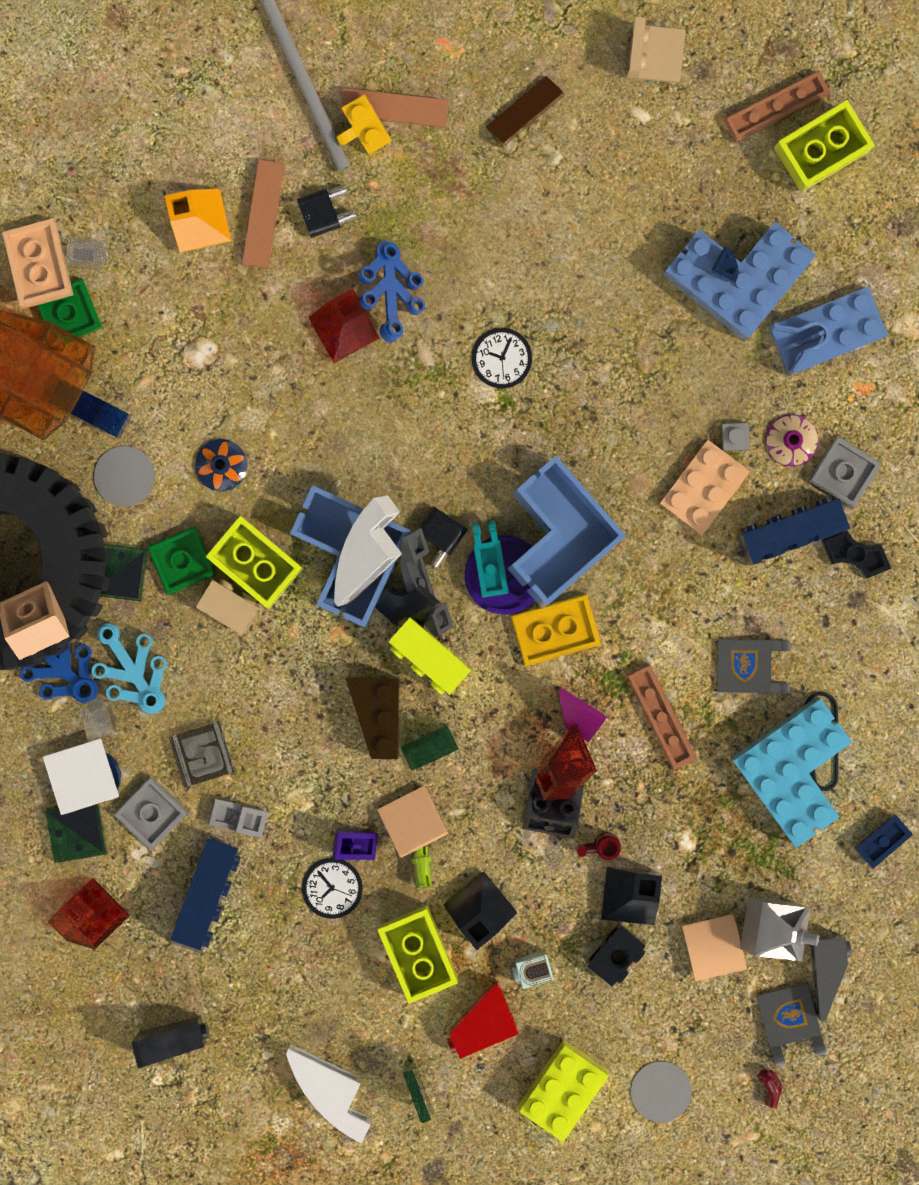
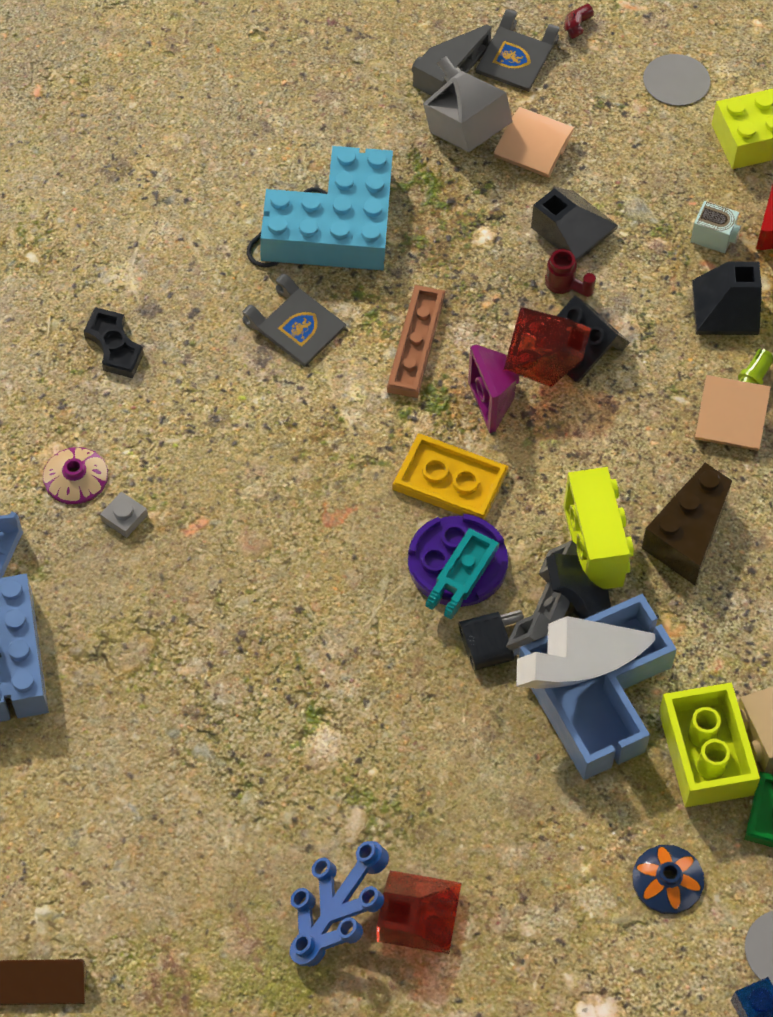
camera: 140 degrees left, 30 degrees down
clear green slope [400,724,459,771] -> none
sticker [472,328,532,389] -> none
medium blue piece [508,456,626,609] -> none
black brick [586,922,646,987] -> none
light nougat plate [659,440,750,535] -> none
dark blue wedge [736,496,850,566] -> none
light grey tile [808,436,882,509] -> none
dark blue plate [854,814,913,869] -> none

